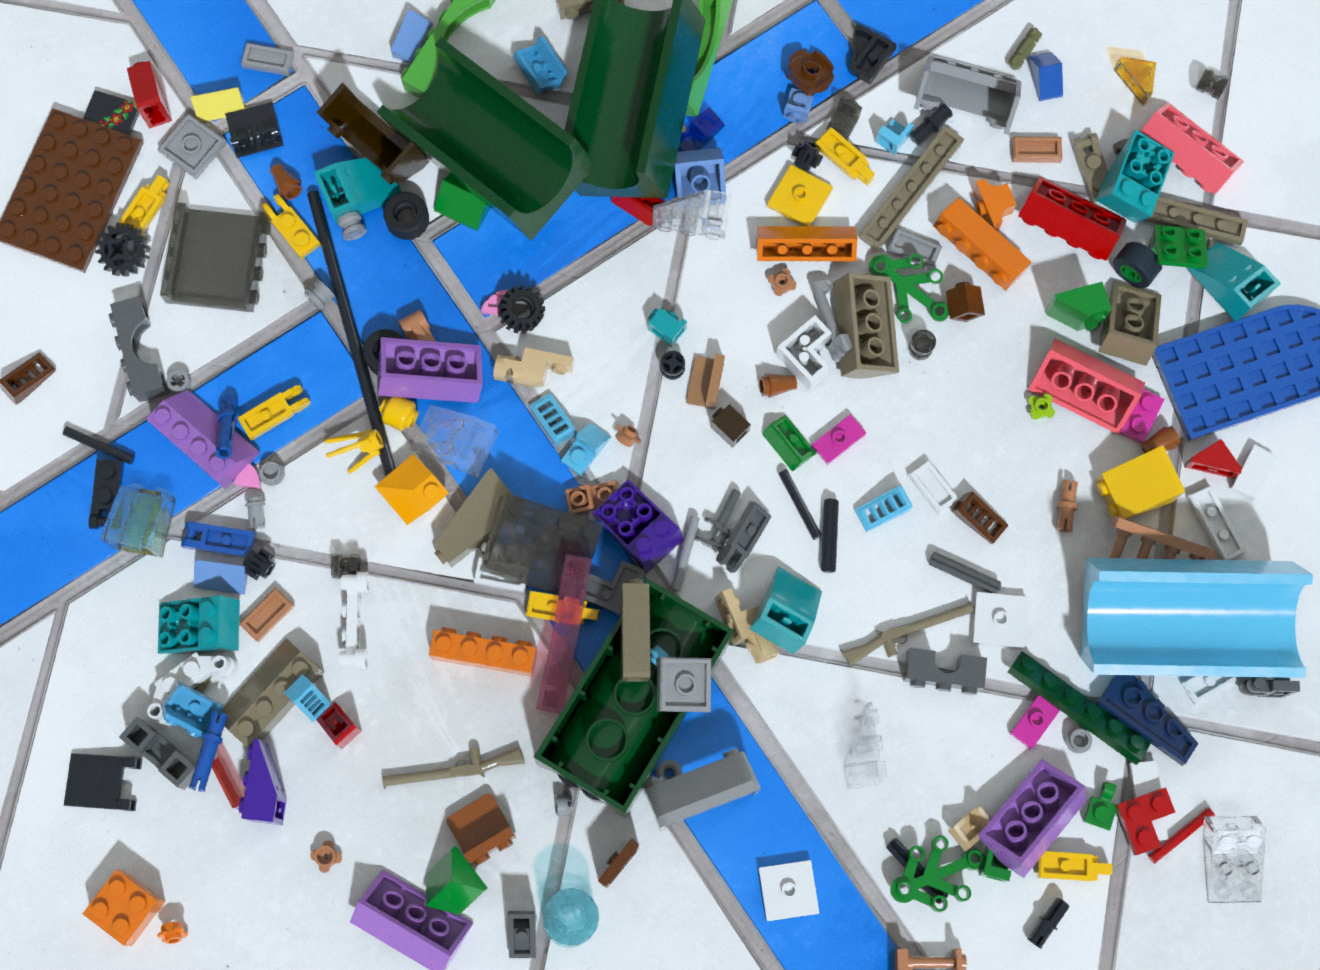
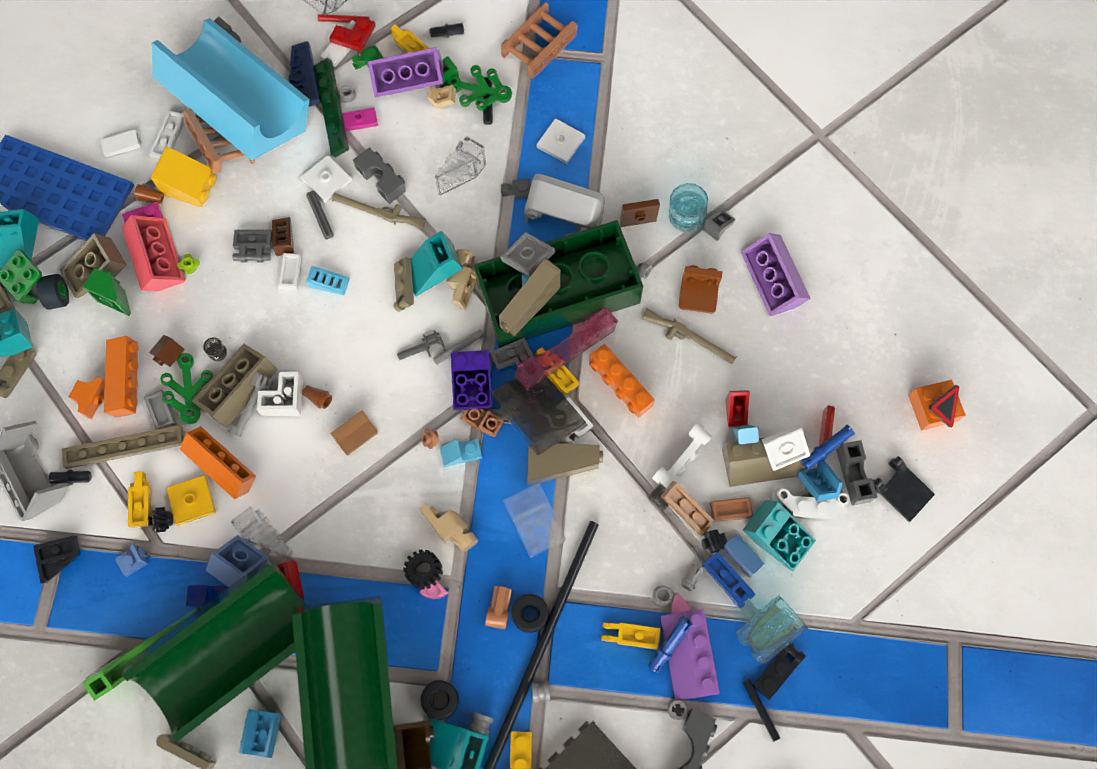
camera: 140 degrees left, 5 degrees down
orange plate [157,921,188,944] -> none
dark purple slope [239,738,287,825] -> none
nougat plate [310,841,342,873] -> none
yellow plant [324,428,384,474] -> none
light orange slope [374,454,449,525] -> none
medium lavender slope [377,337,483,403] -> none
yellow head [379,397,419,431] -> none
green slope [425,846,488,915] -> none
green slope [434,175,490,232] -> none
medium azure slope [529,393,577,447] -> none
teal brick [647,307,687,347] -> none
black wheel [660,351,685,380] -> none
dark brown brick [711,404,751,448] -> none
dark grey hinge [716,501,771,573] -> none
green slope [762,415,817,471] -> none
nougat plate [768,268,797,296] -> none
black bar [778,469,822,540] -> none
reddish brown plate [785,49,834,96] -> none
dark pink plate [812,414,866,465] -> none
black axle [821,498,839,573] -> none
clear smoke bracket [826,97,863,141] -> none
medium azure panel [875,119,914,155] -> none
nougat tile [1012,136,1062,163] -> none
red slope [1018,176,1127,261] -> none
nougat pin [1056,480,1078,533] -> none
red slope [1185,439,1242,479] -> none
none -> dark grey plate [232,230,272,263]
none -> dark tan plate [394,257,414,312]
none -> dark grey plate [501,178,531,200]
none -> medium nougat plate [661,481,715,536]
none -> white plate [762,424,810,471]
none -> piece [929,385,959,428]

